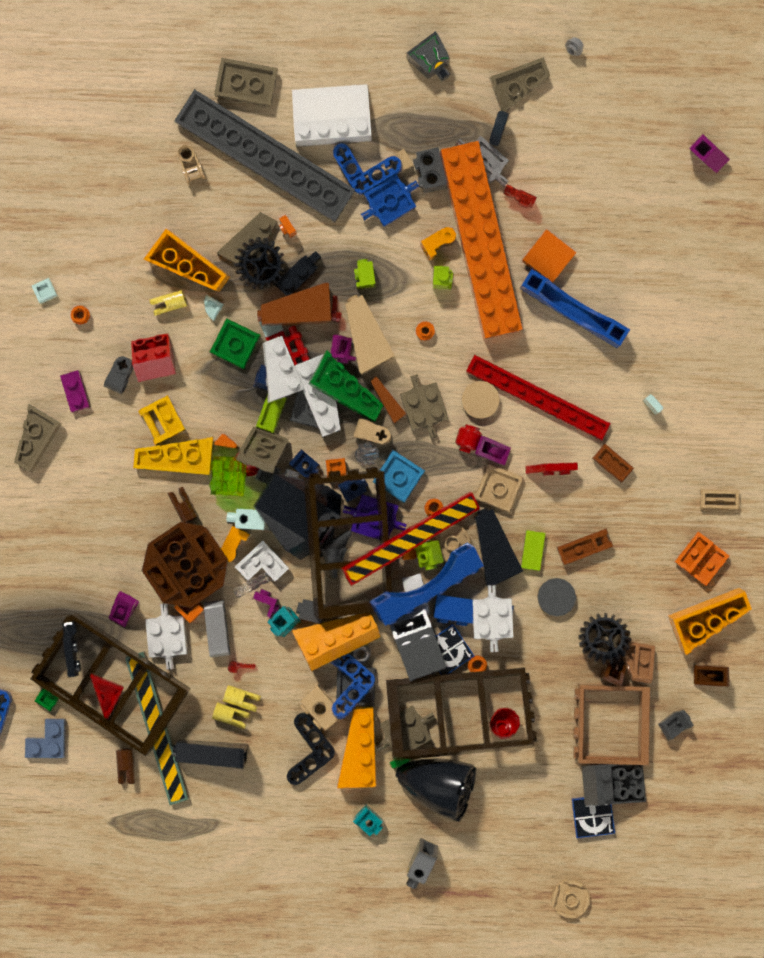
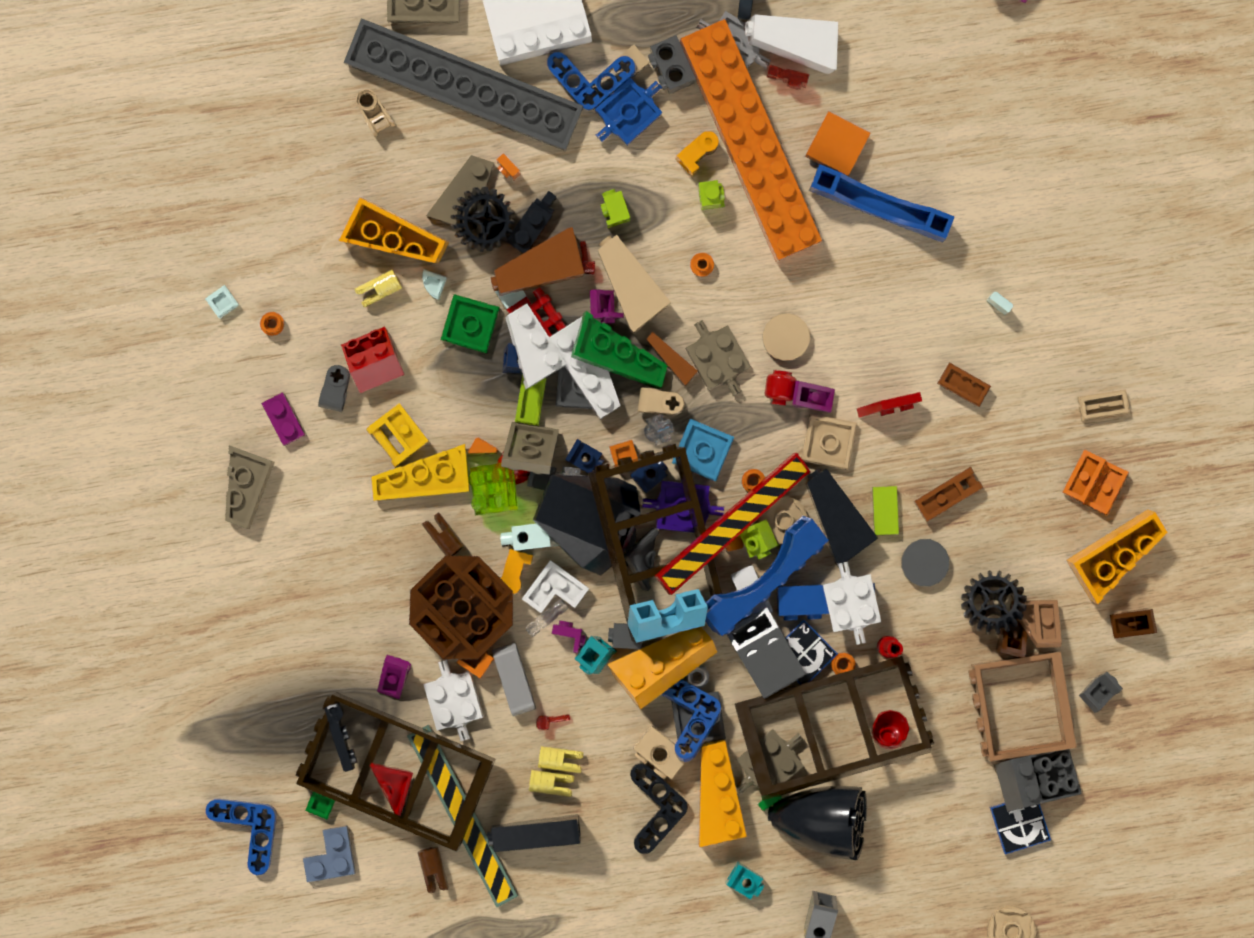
camera: 10 degrees left, 0 degrees up
red tile [466,354,611,441] -> none
none -> medium azure arch [628,589,708,643]
none -> white slope [745,15,838,74]
none -> red pin [877,636,903,658]

